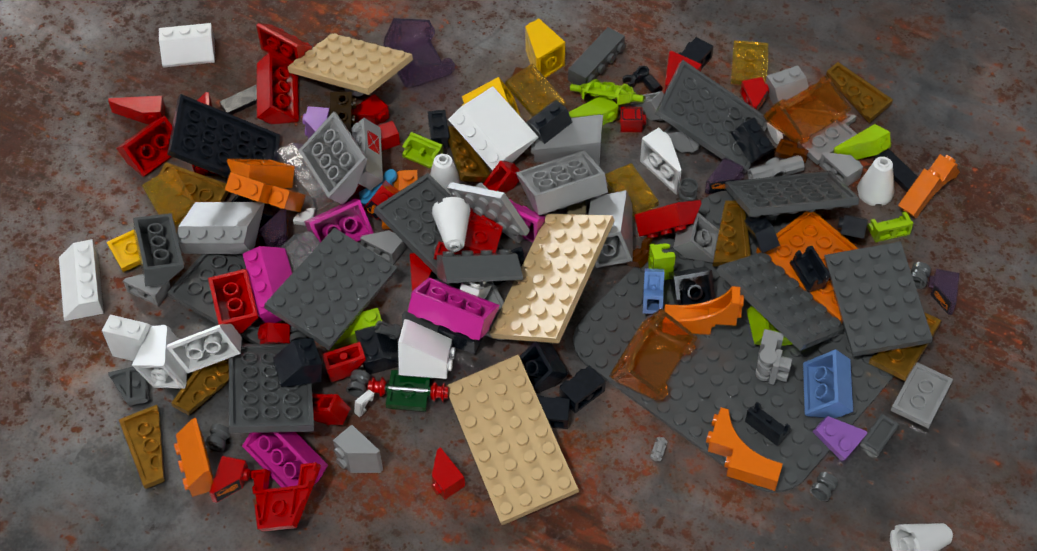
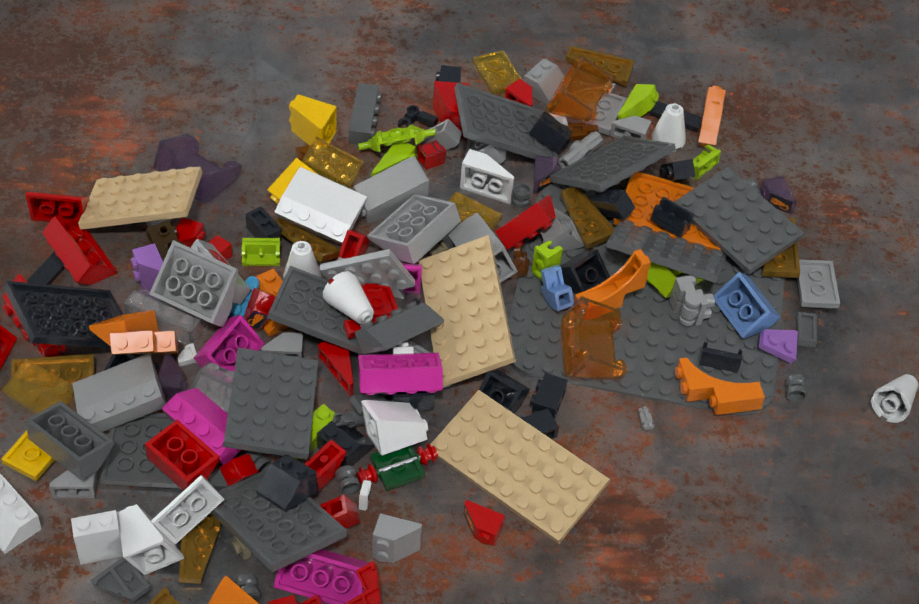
camera: 35 degrees left, 5 degrees down
black slope [526,100,573,144] -> none

